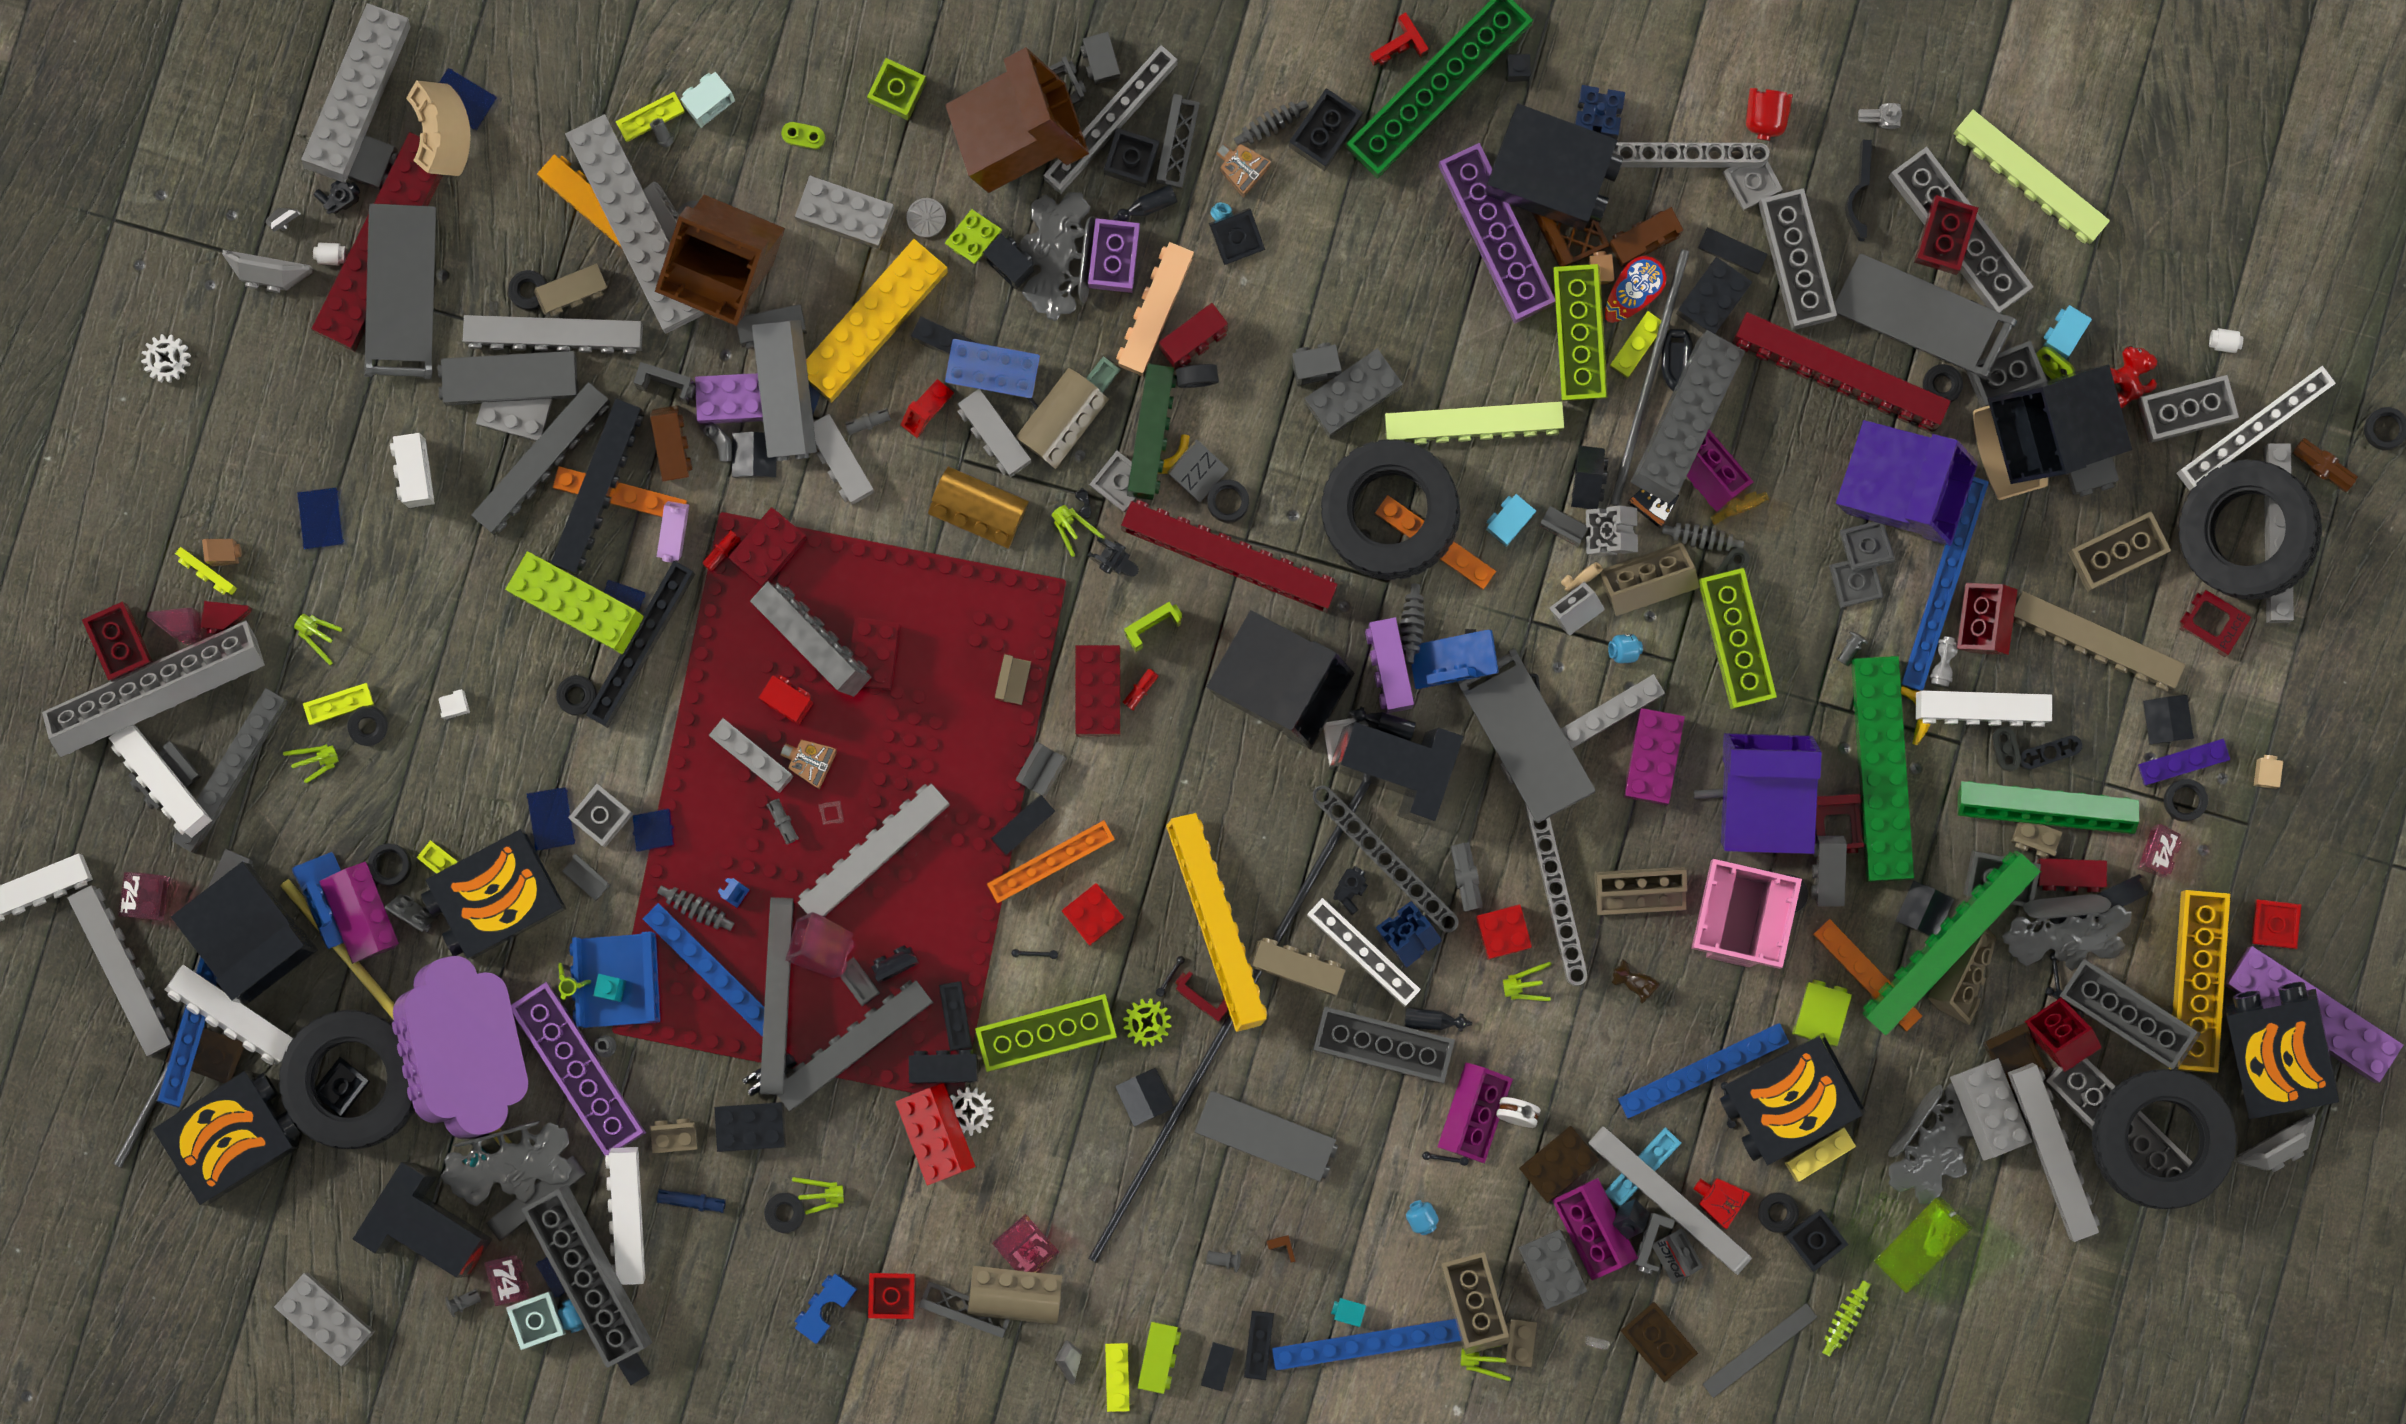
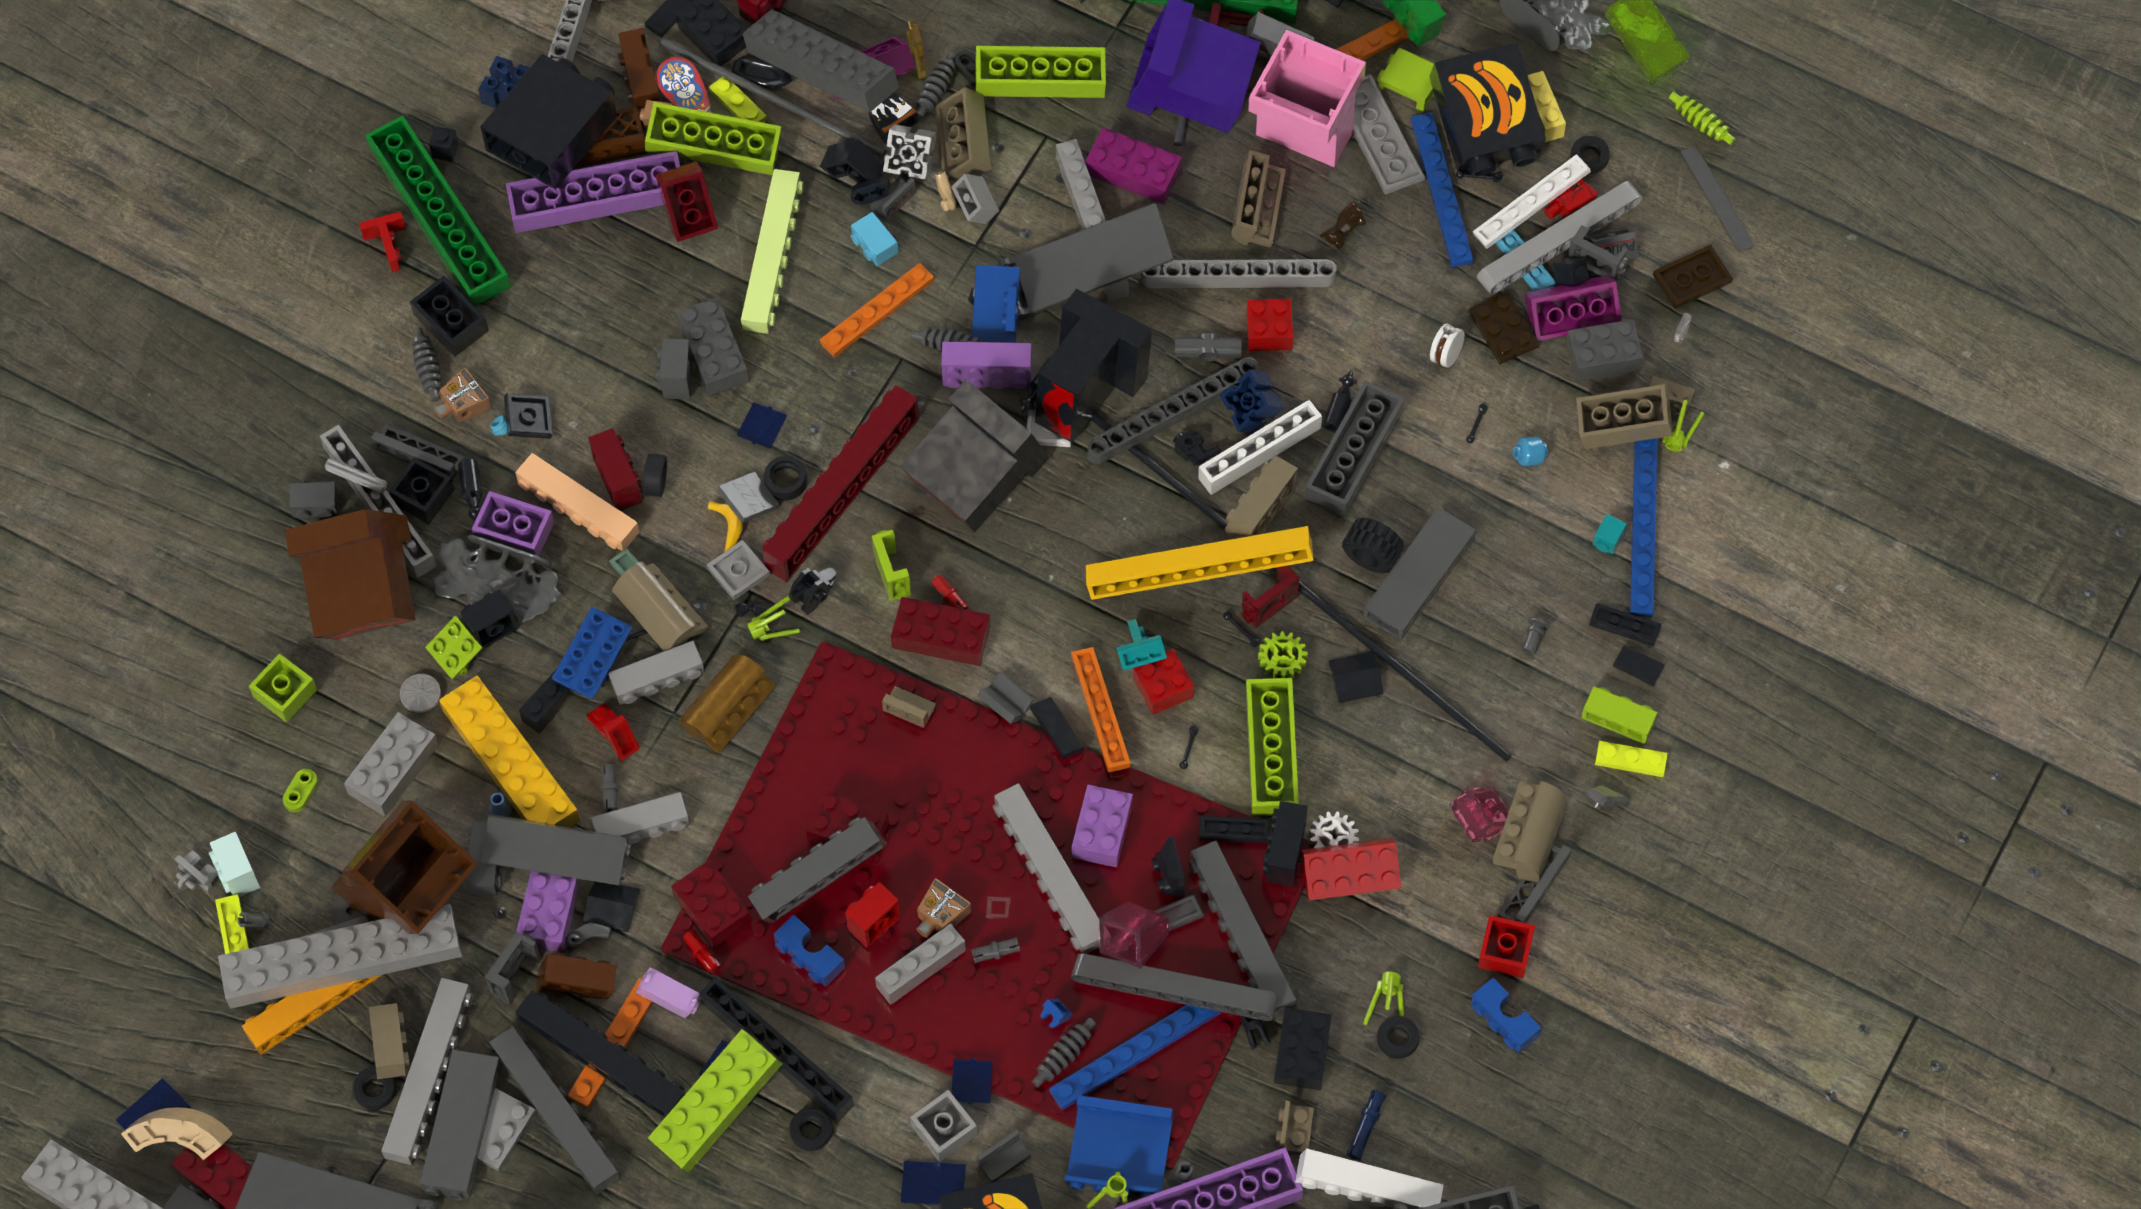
camera: 75 degrees left, 20 degrees down
teal brick [593,974,626,1002] -> none
dark green brick [1127,364,1177,500] -> none
reddish brown panel [1266,1235,1295,1262] -> none
black tyre [1321,439,1460,580] -> none
magenta slope [1437,1062,1513,1164] -> none
lime plant [1503,962,1552,1001] -> none
dark azure head [1608,634,1643,664] -> none
black brick [1783,1209,1849,1272] -> none
none -> light grey hips [174,850,218,893]
none -> light grey axle [325,458,388,493]
none -> medium blue cone [489,793,512,817]
none -> dark red brick [655,161,719,242]
none -> clear blue piece [737,402,787,449]
none -> blue arch [774,915,845,987]
none -> black beam [850,177,890,205]
none -> medium lavender brick [1072,785,1133,867]
none -> teal bracket [1116,619,1167,671]
none -> black tyre [1342,518,1404,574]
none -> light grey tile [1353,74,1425,195]
none -> white tile [1473,154,1591,249]

